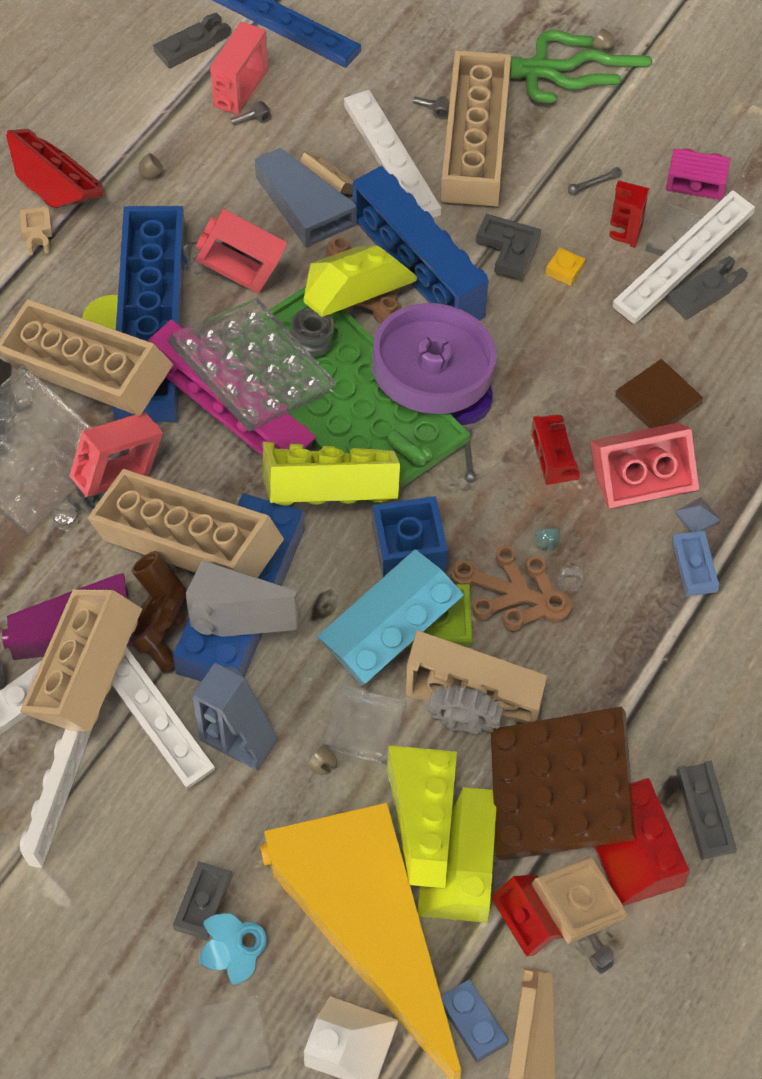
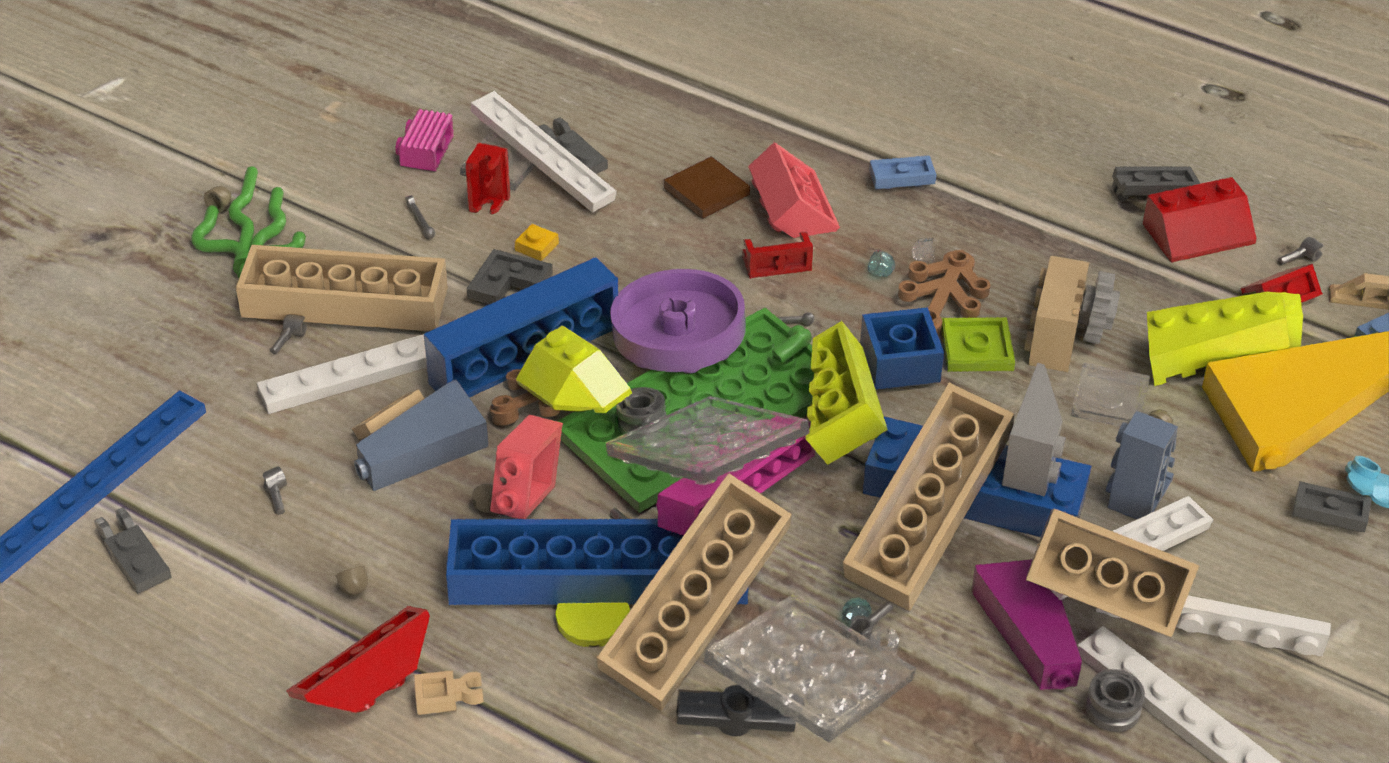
camera: 90 degrees left, 15 degrees down
coral window [69,412,163,497] -> none
reddish brown piece [129,551,187,672] -> none
coral window [210,22,268,115] -> none
medium azure slope [317,549,464,686] -> none
reddish brown plate [491,706,636,861] -> none
tan plate [531,856,629,944] -> none
sand blue slope [675,497,720,532] -> none

